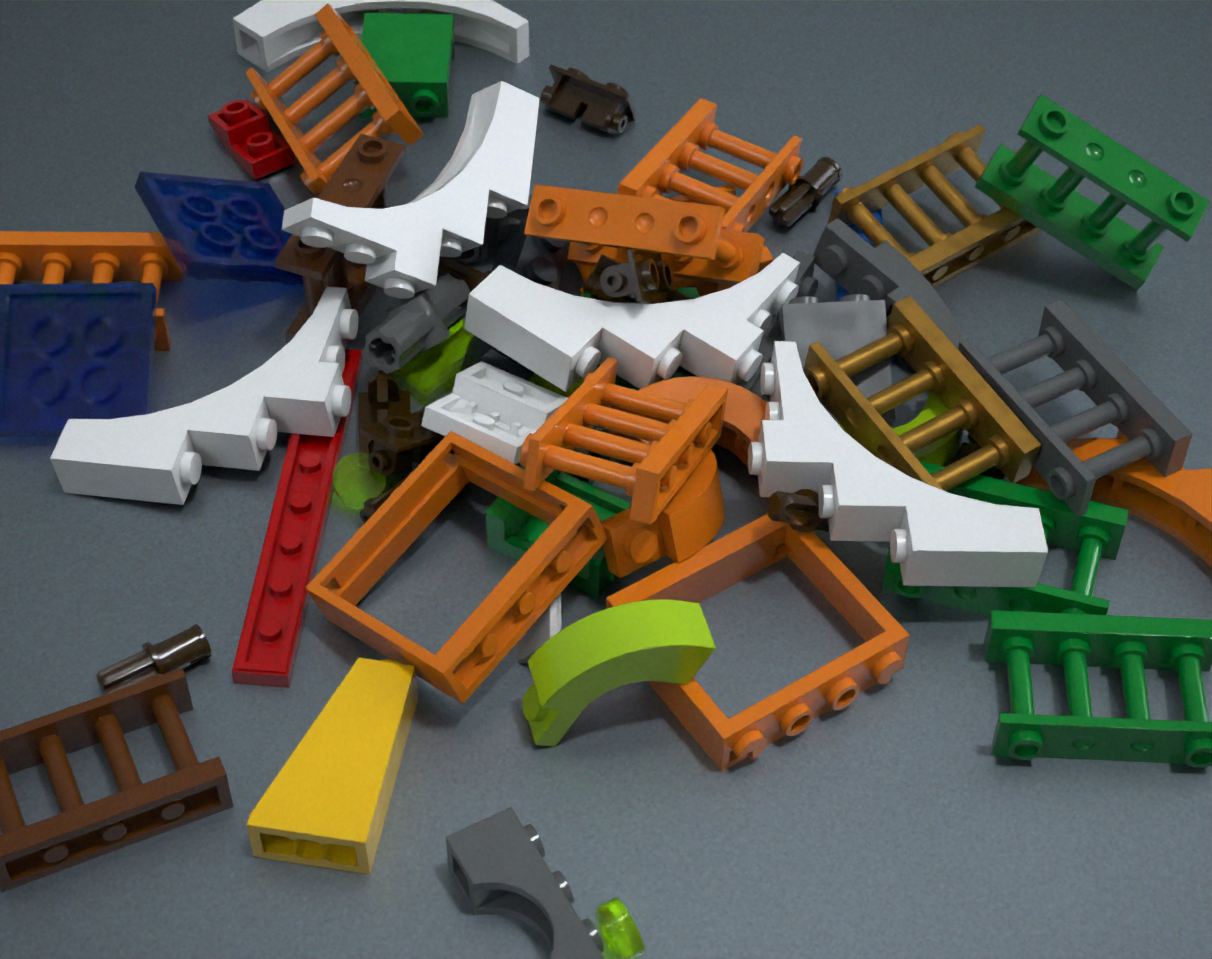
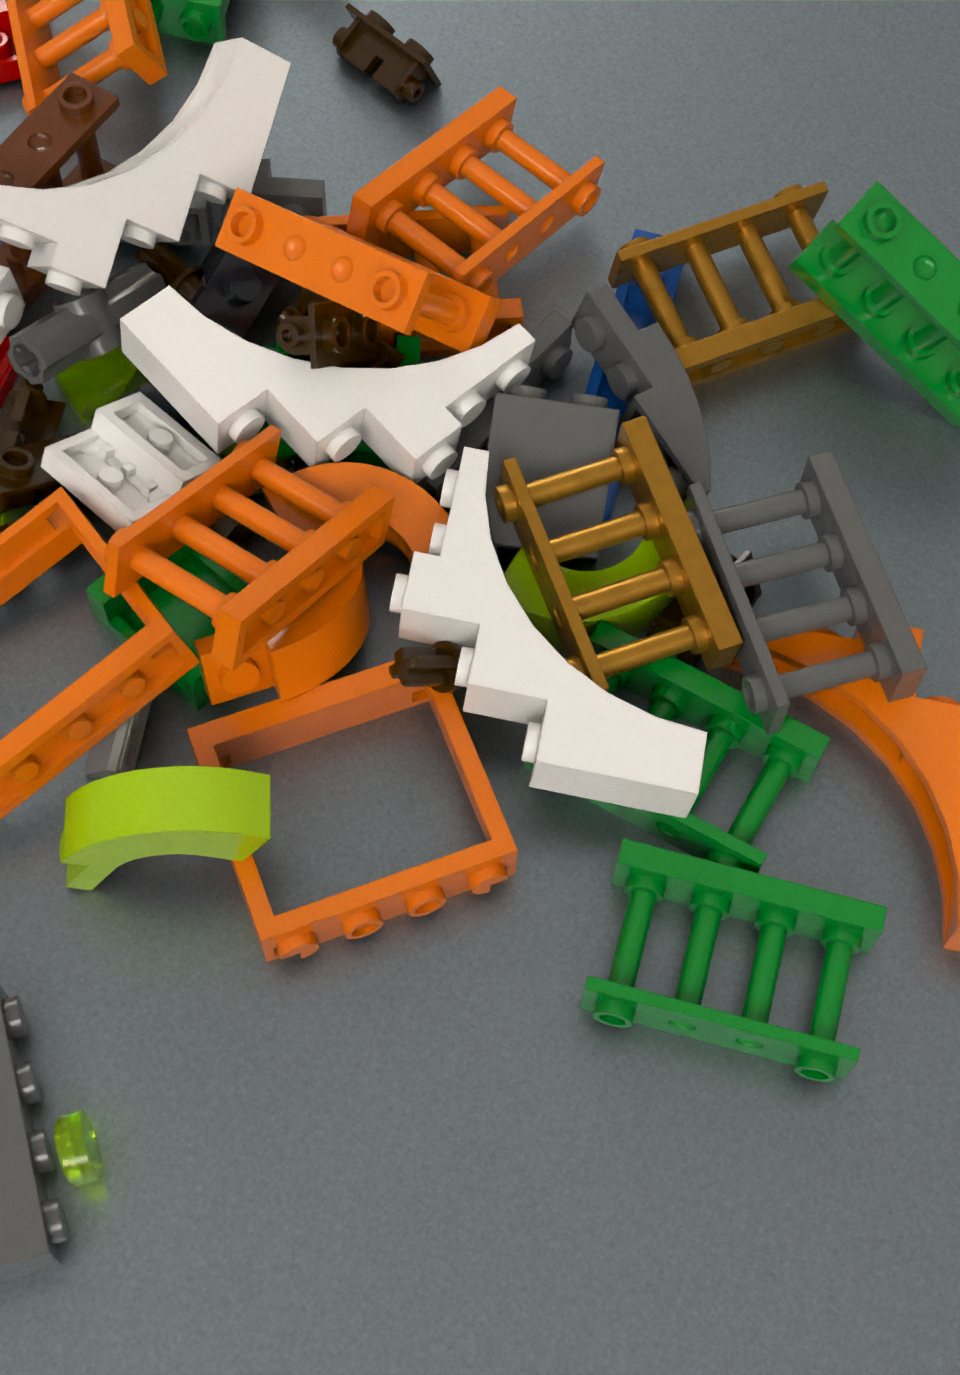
camera: 10 degrees right, 15 degrees up
dark brown axle [768,157,842,227] -> none

